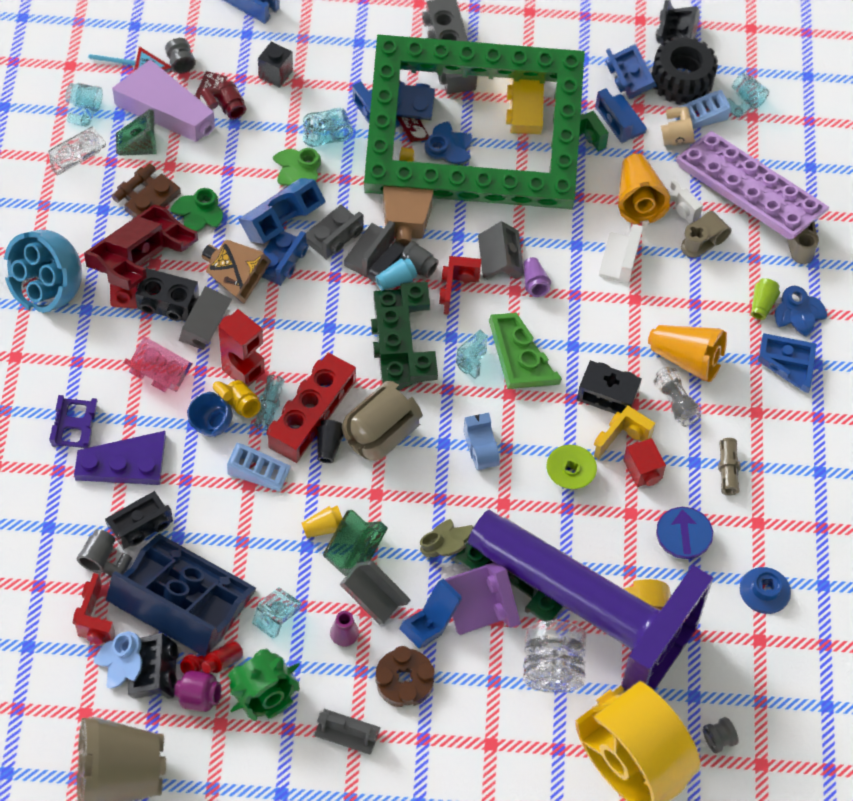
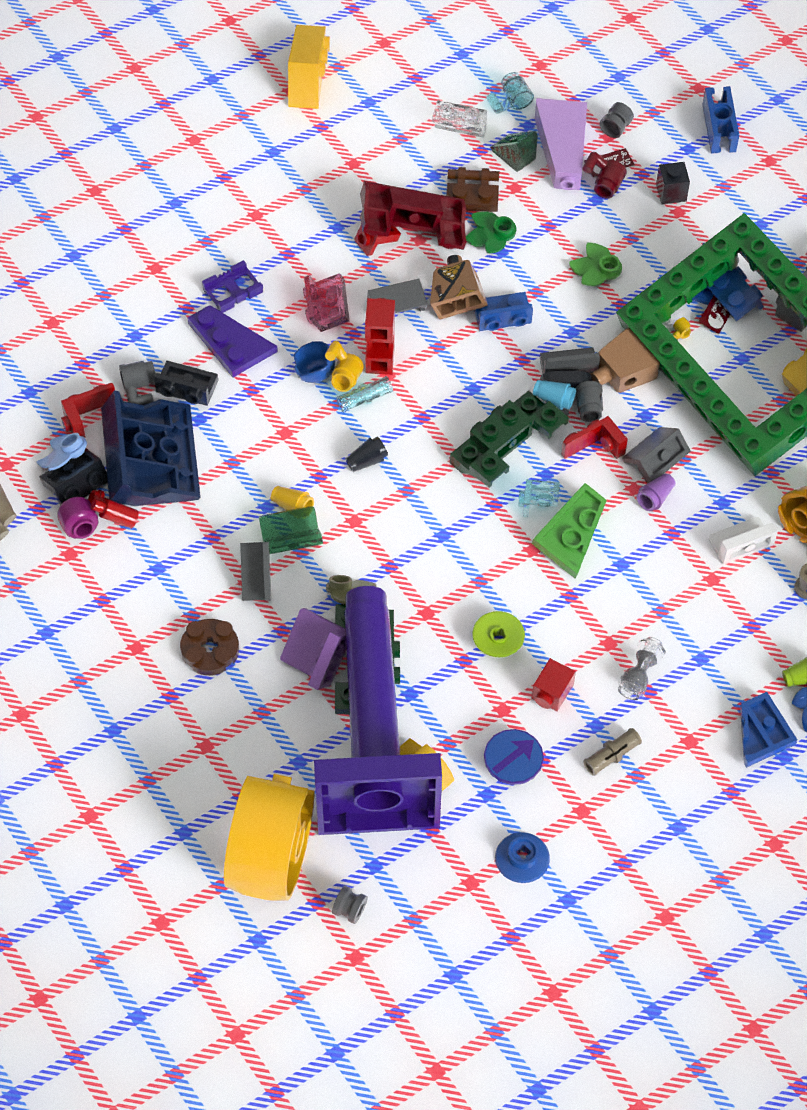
camera: 55 degrees right, 0 degrees up
dark azure cylinder [4,229,82,313] -> none
piece [88,46,171,71] -> none
black brick [135,268,199,321] -> none
light blue slope [227,442,291,492] -> none
green brick [228,649,300,721] -> none
blue arch [238,178,326,244] -> none
clear light blue bracket [252,587,302,639] -> none
red brick [266,352,356,463] -> none
clear light blue piece [302,107,354,147] -> none
dark grey bracket [306,205,364,259] -> none
dark grey hinge [314,708,381,755] -> none
magenta cone [330,611,359,647] -> none
dark tan cylinder [342,381,423,461] -> none
blue bracket [399,579,462,649] -> none
blue plate [424,121,473,164] -> none
medium blue leg [463,412,500,470] -> none
clear wheel [523,621,587,693] -> none
black brick [577,360,642,414] -> none
yellow bracket [593,405,655,460] -> none
light orange cone [648,325,727,382] -> none

